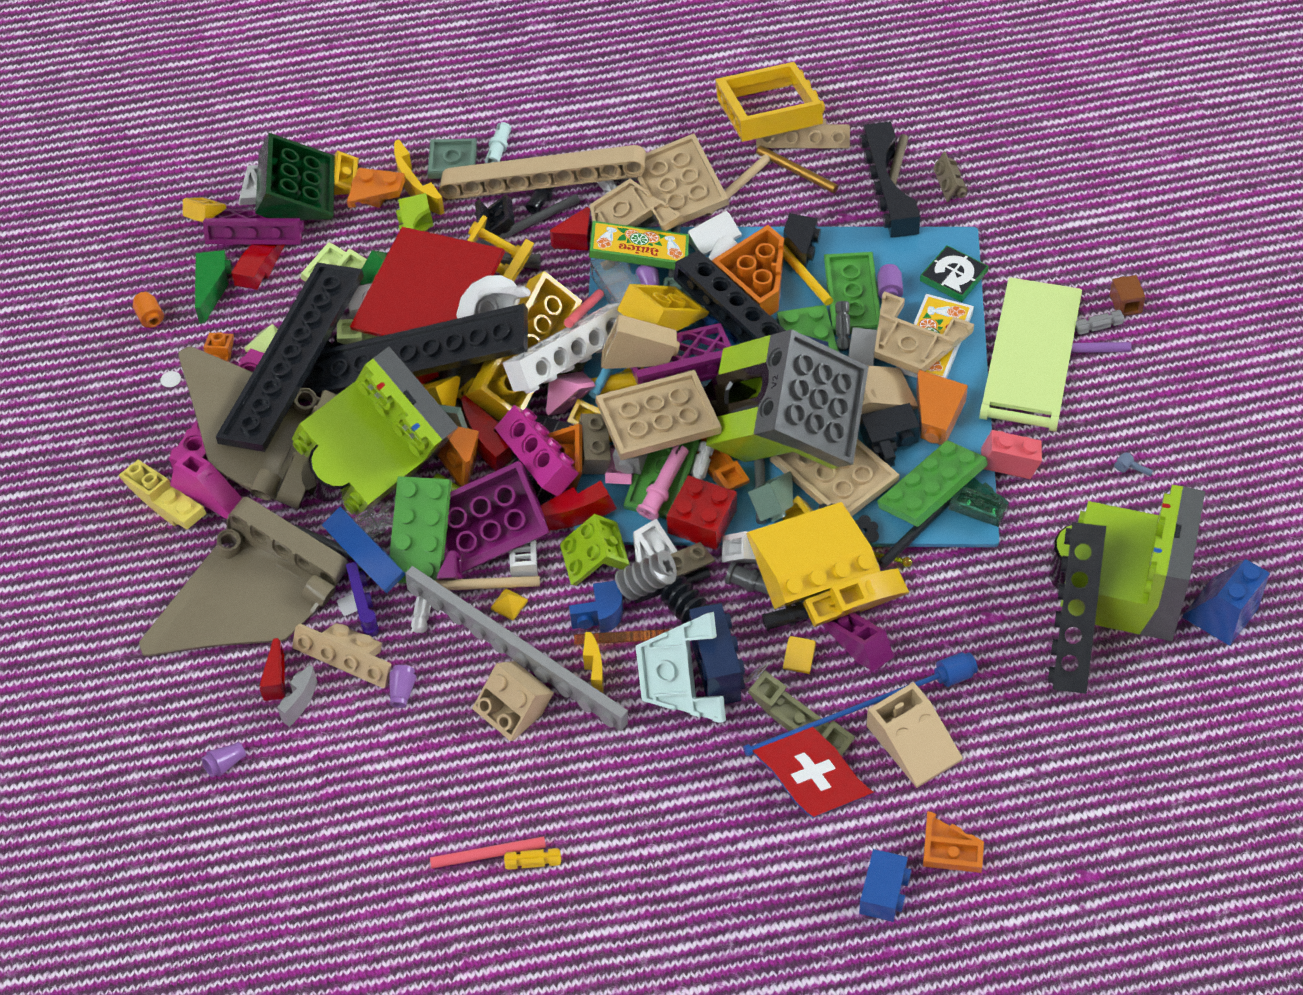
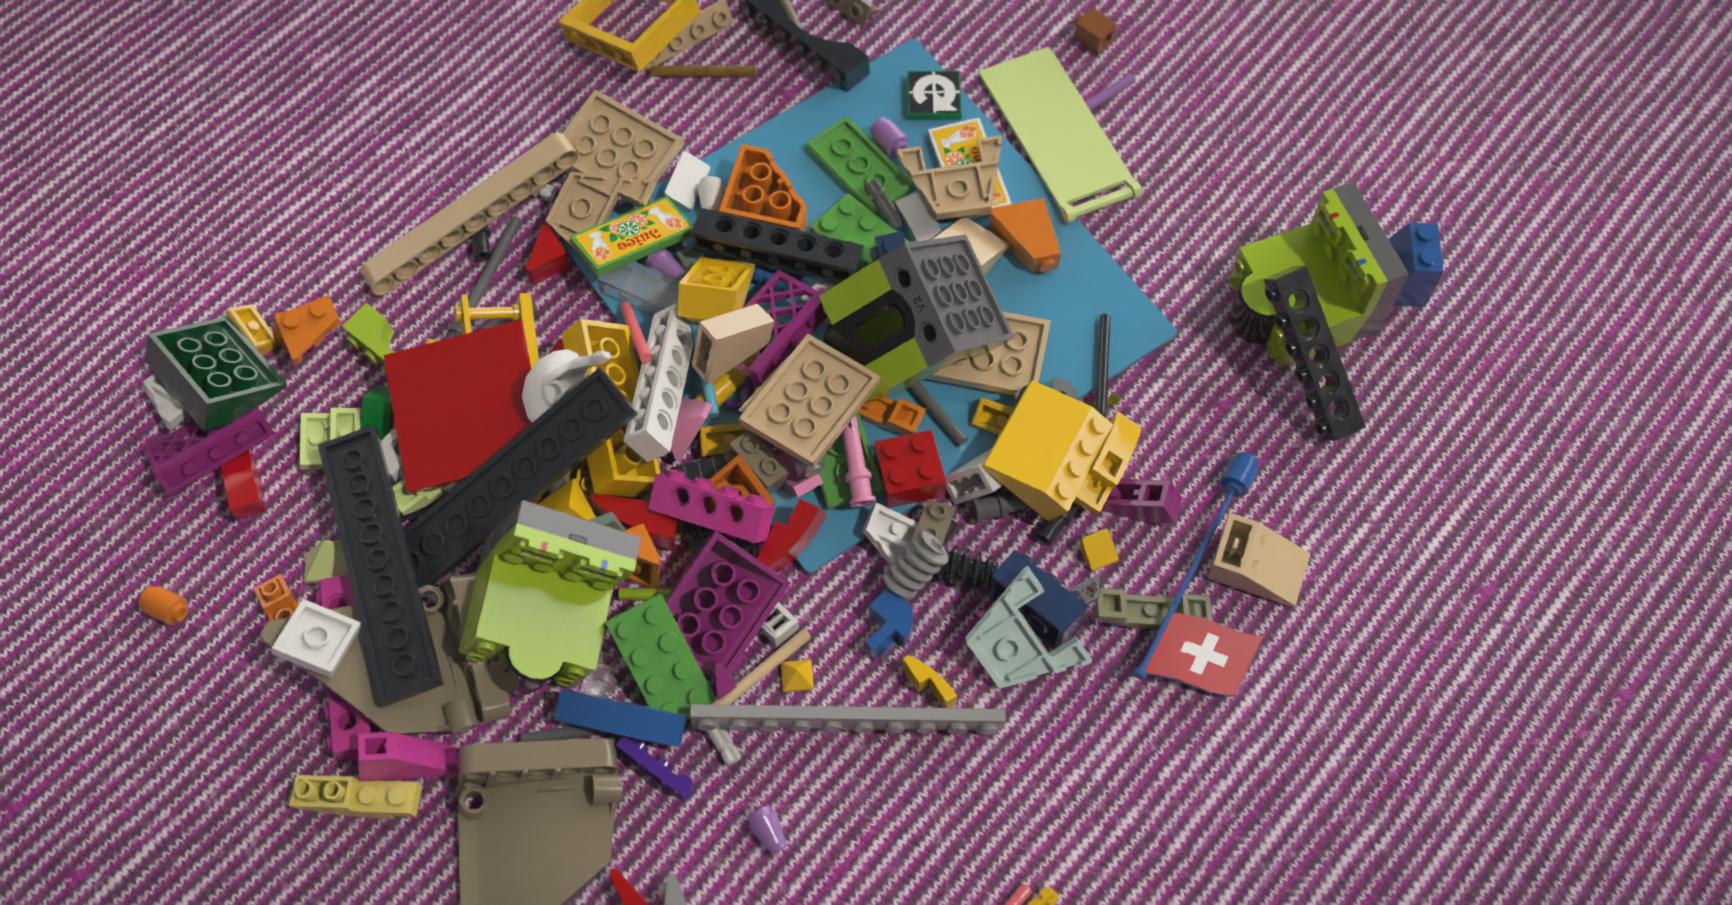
camera: 40 degrees left, 10 degrees up
white sticker [160,371,181,387] -> none
yellow slope [183,197,226,222] -> none
green slope [195,250,233,324] -> none
tan bracket [292,623,391,688] -> none
white sticker [337,594,357,616] -> none
yellow slope [394,139,445,215] -> none
sand green plate [427,138,477,179] -> none
tan slope [472,661,554,741] -> none
black bracket [475,194,515,236] -> none
light aqua pin [485,122,511,163] -> none
lime bracket [560,514,629,586] -> none
clear orange bar [574,629,672,645] -> none
white axle [690,441,714,480] -> none
tan bar [706,154,771,216] -> none
sand green slope [748,471,793,522] -> none
black slope [783,213,821,268] -> none
yellow bar [784,244,833,306] -> none
black hinge [859,403,920,467] -> none
blue brick [859,849,912,922] -> none
bright green plate [877,440,988,527] -> none
orange wing [923,811,984,873] -> none
clear green wing [949,478,1009,527] -> none
coral brick [981,430,1042,479] -> none
light grey axle [1075,310,1124,335] -> none
sand blue hand [1114,452,1153,476] -> none
none -> white plate [272,599,361,678]

